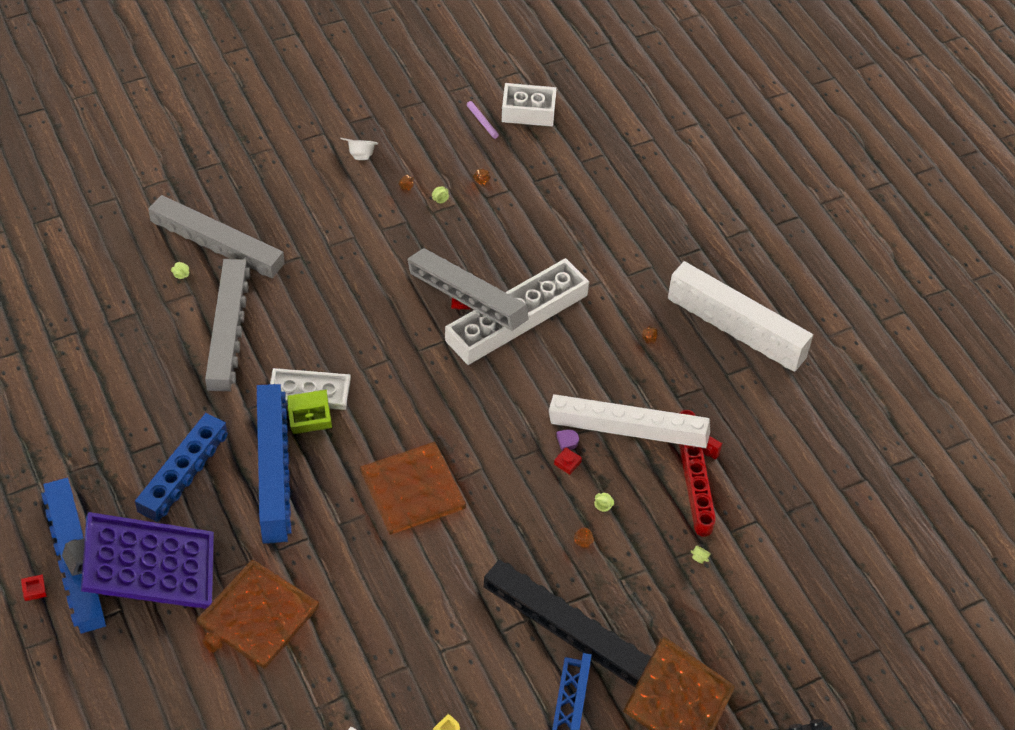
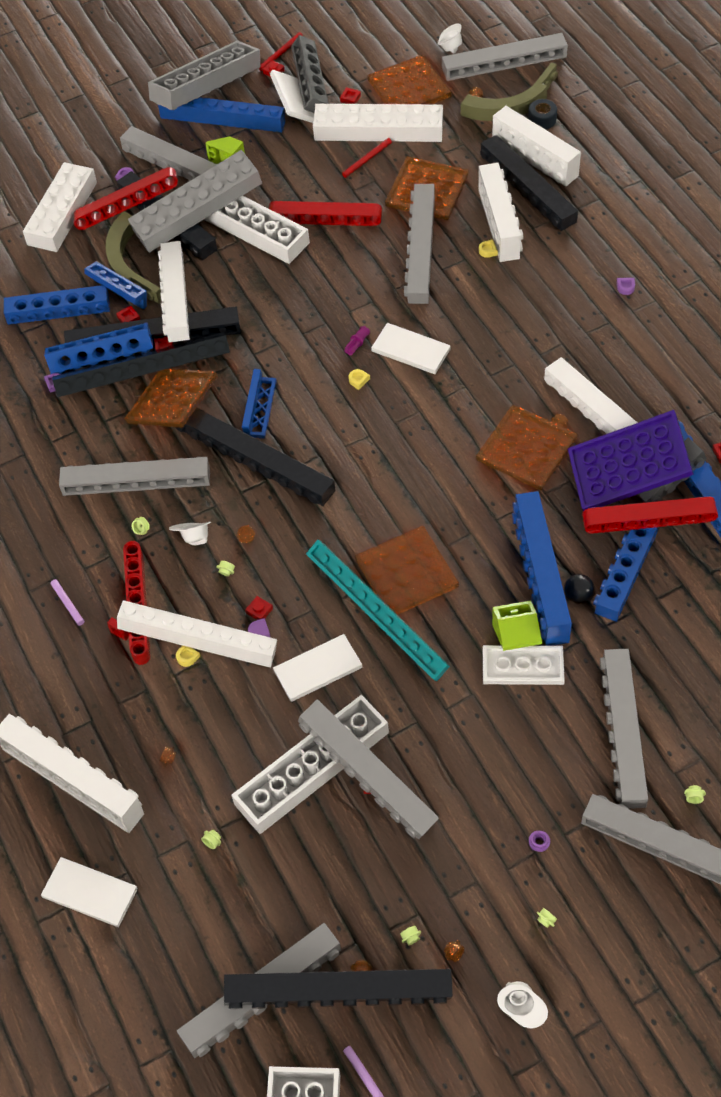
camera: 175 degrees left, 5 degrees up
none -> white tile [41,857,138,928]
none -> lavender bar [50,579,85,626]
none -> light grey brick [59,457,210,496]
none -> white piece [169,522,211,545]
none -> light grey brick [177,923,341,1059]
none -> yellowish green plate [201,830,221,849]
none -> black brick [224,969,453,1009]
none -> white tile [273,634,363,702]
none -> teal plate [306,540,450,681]
none -> medium lavender plate [529,830,550,852]
none -> yellowish green plate [537,908,557,928]
none -> white brick [544,357,638,434]
none -> black hair [564,574,595,604]
none -> red beam [582,497,718,534]

